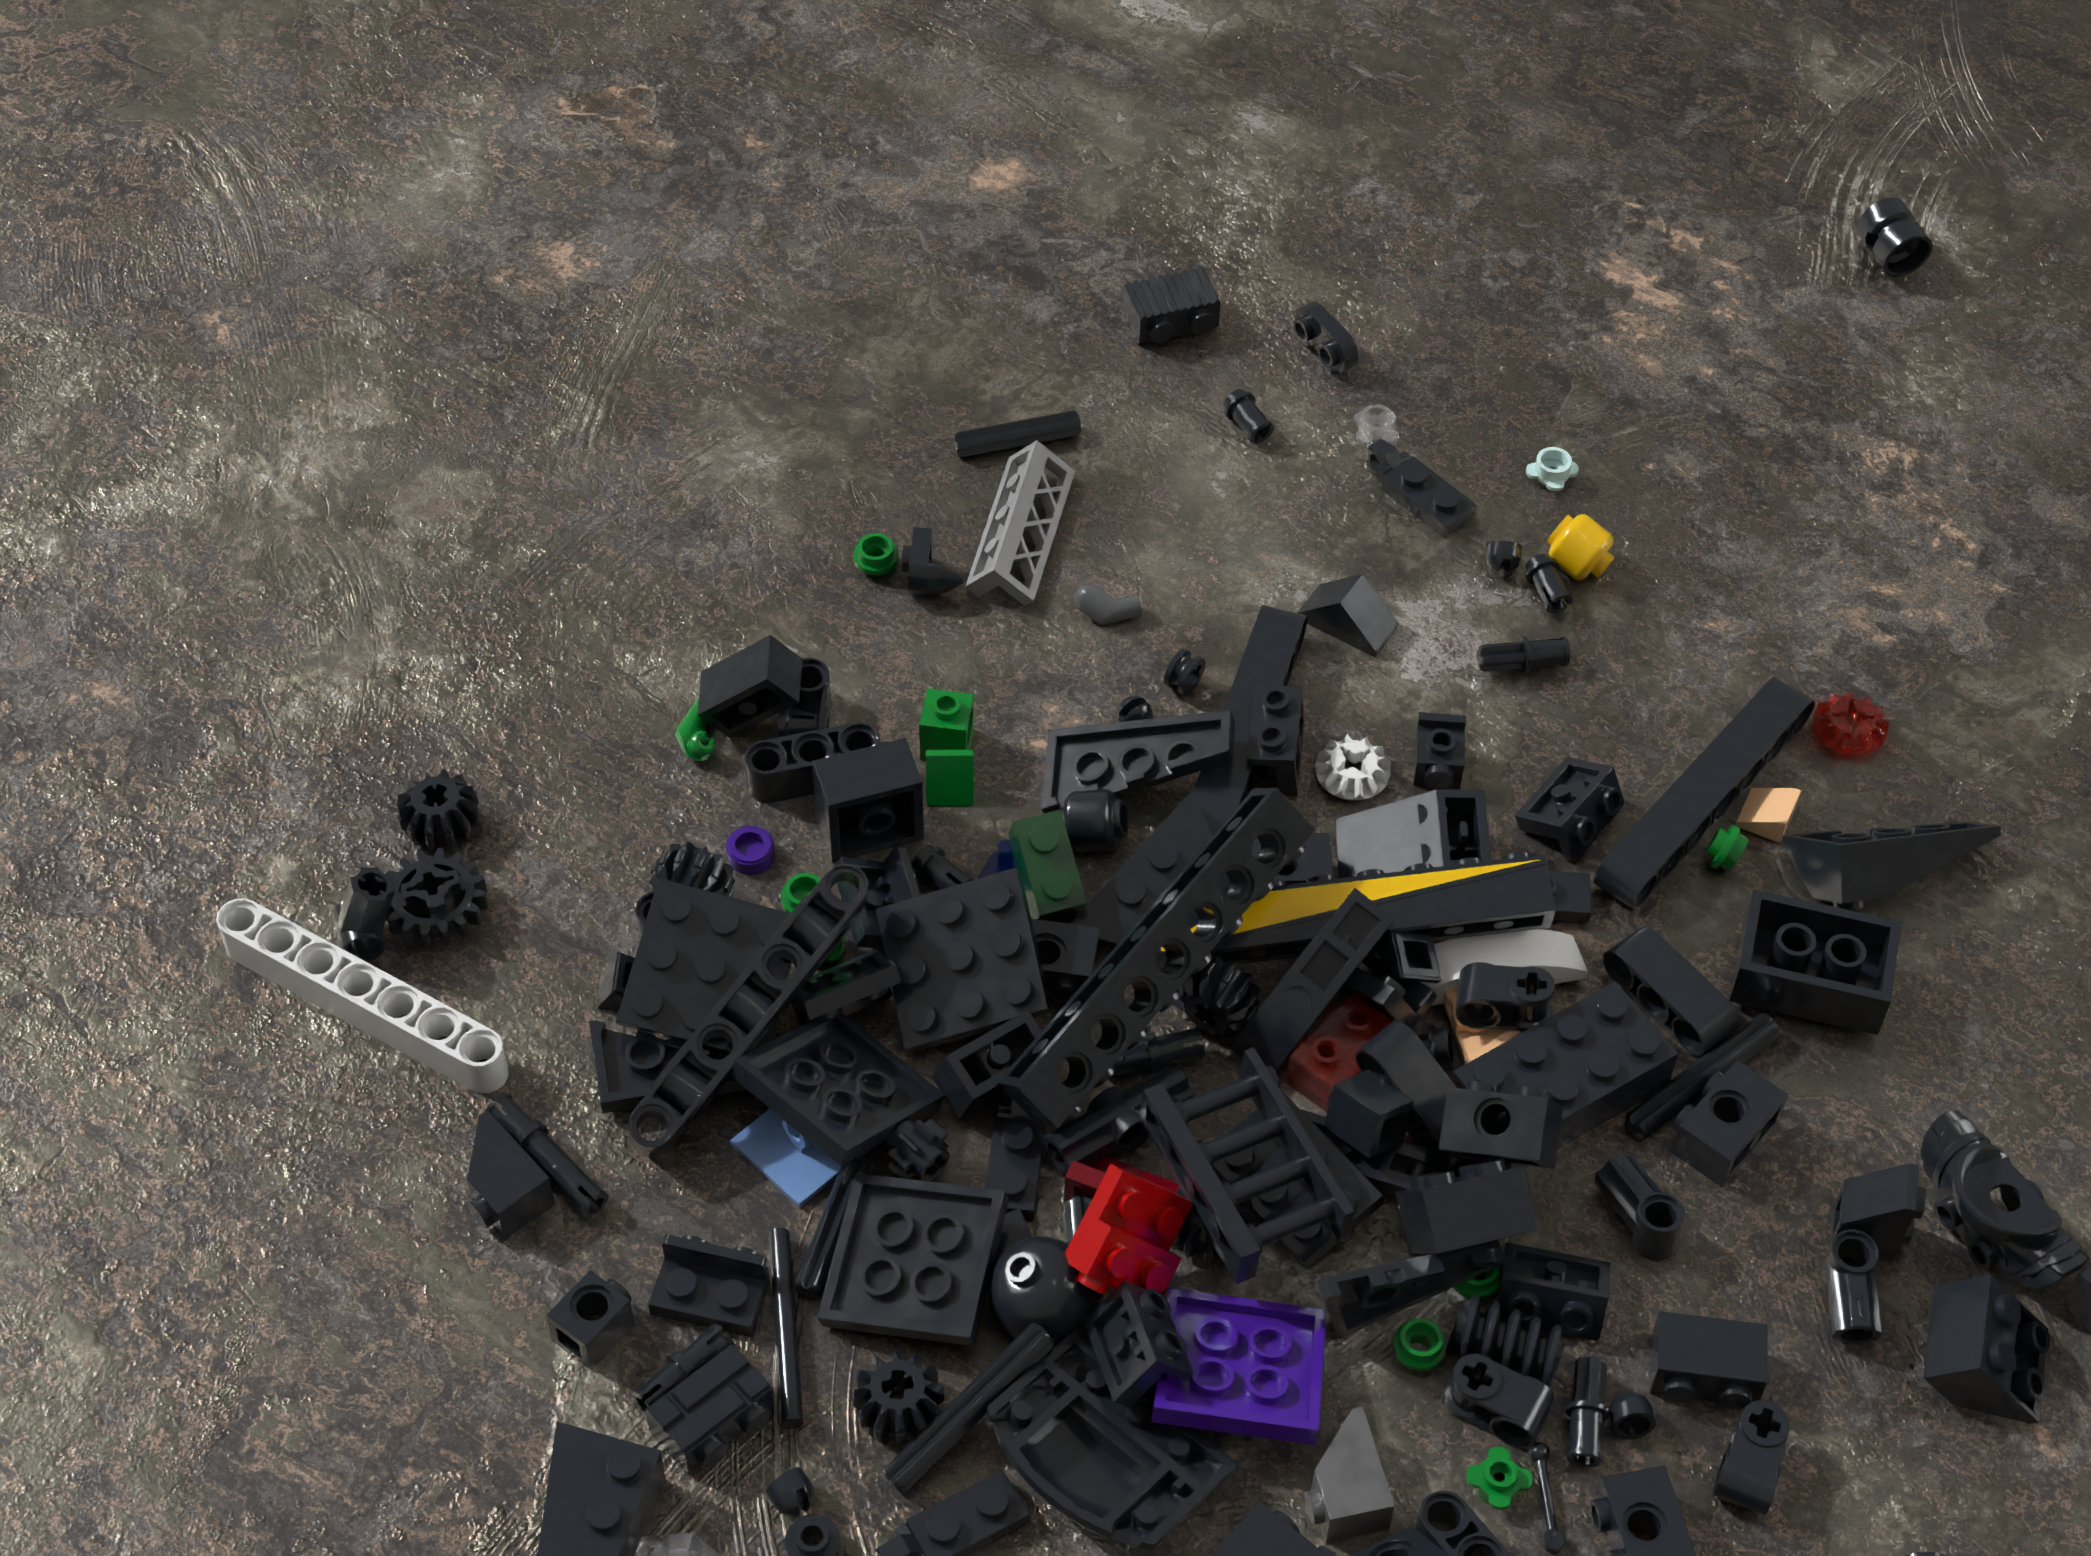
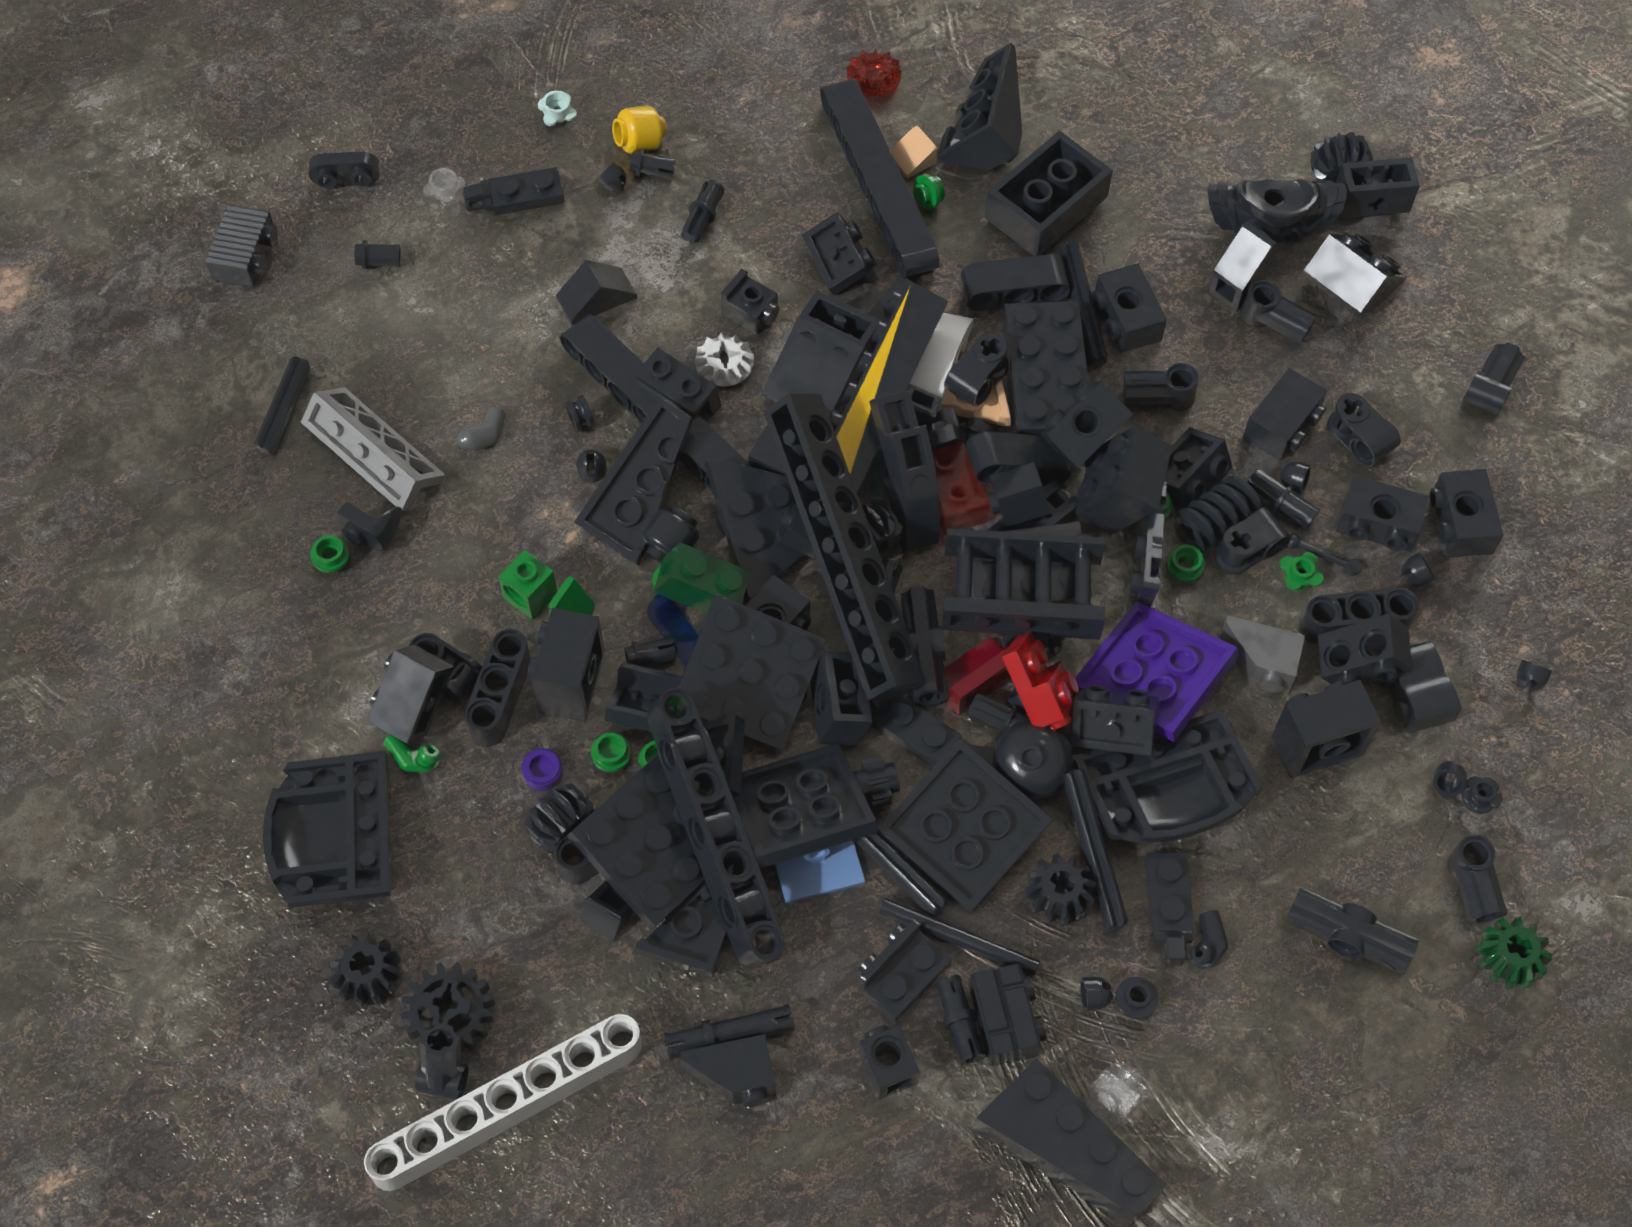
camera: 60 degrees left, 10 degrees up
none -> black slope [263,751,393,908]

